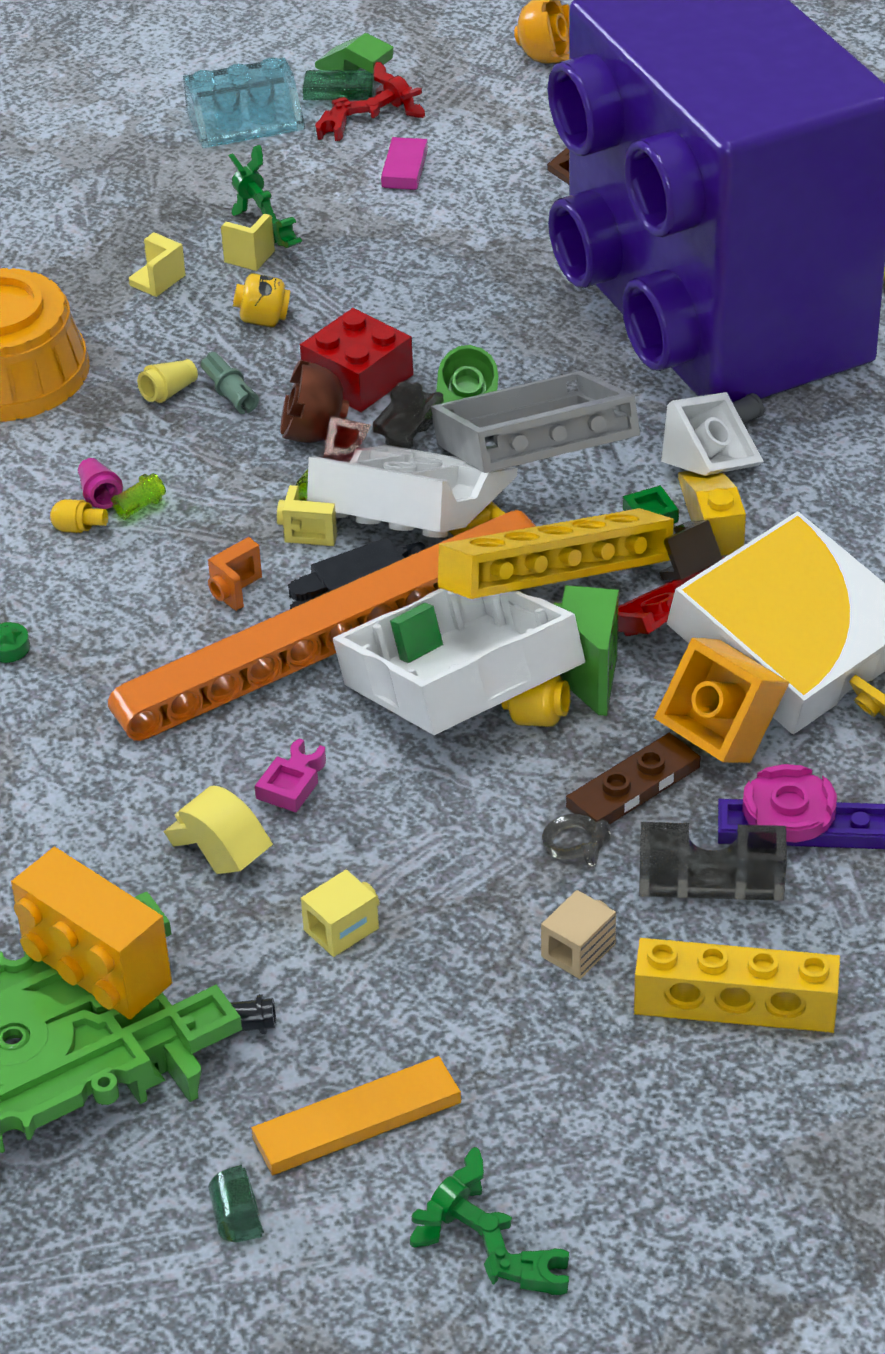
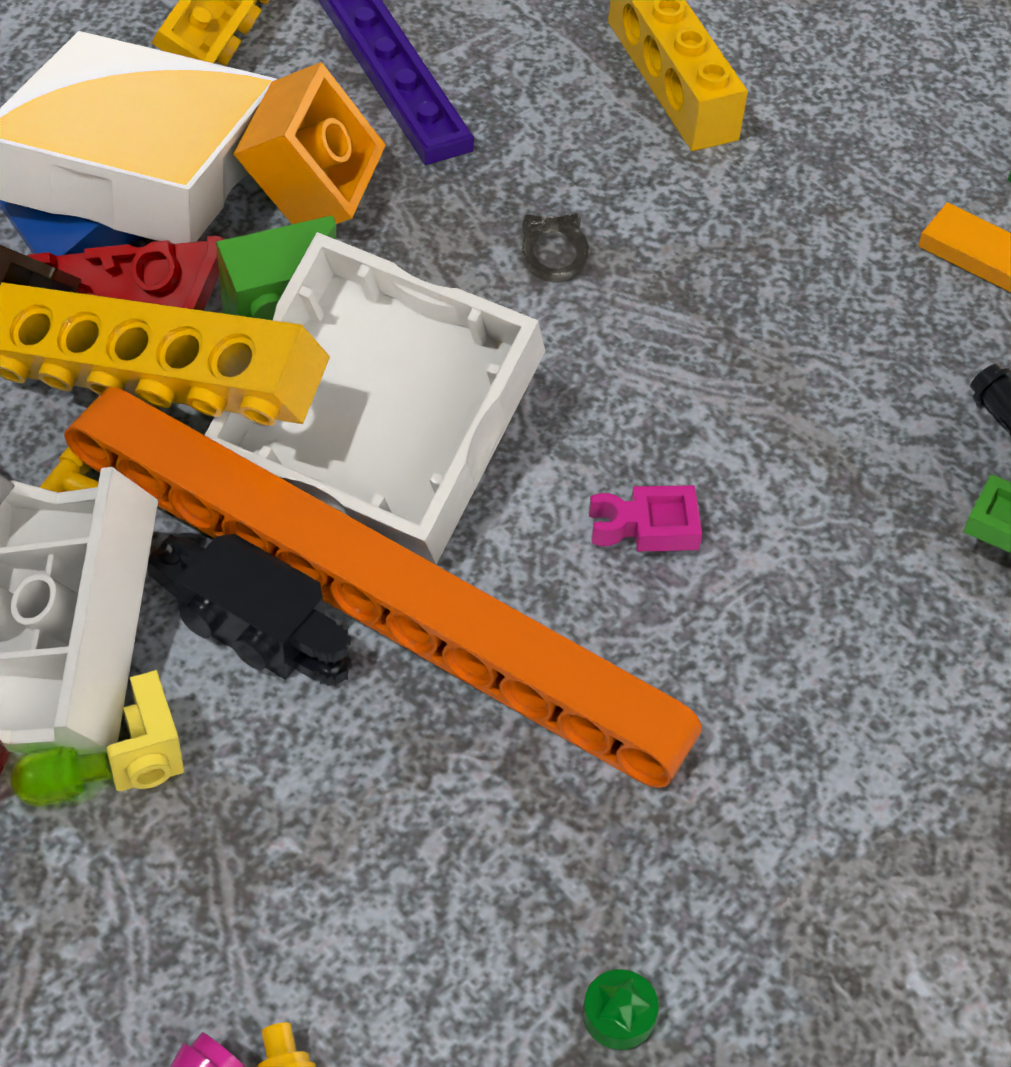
camera: 125 degrees left, 10 degrees up
clear neon green pin [111,473,166,520] -> none
light yellow brick [163,786,273,874] -> none
orange bracket [208,537,262,611] -> none
light yellow brick [301,869,379,957] -> none
green tile [390,602,443,663] -> none
tan brick [541,890,616,979] -> none
reddish brown plate [566,732,701,832] -> none
clear smoke arch [639,822,787,901] -> none
dark pink tile [742,764,837,843] -> none

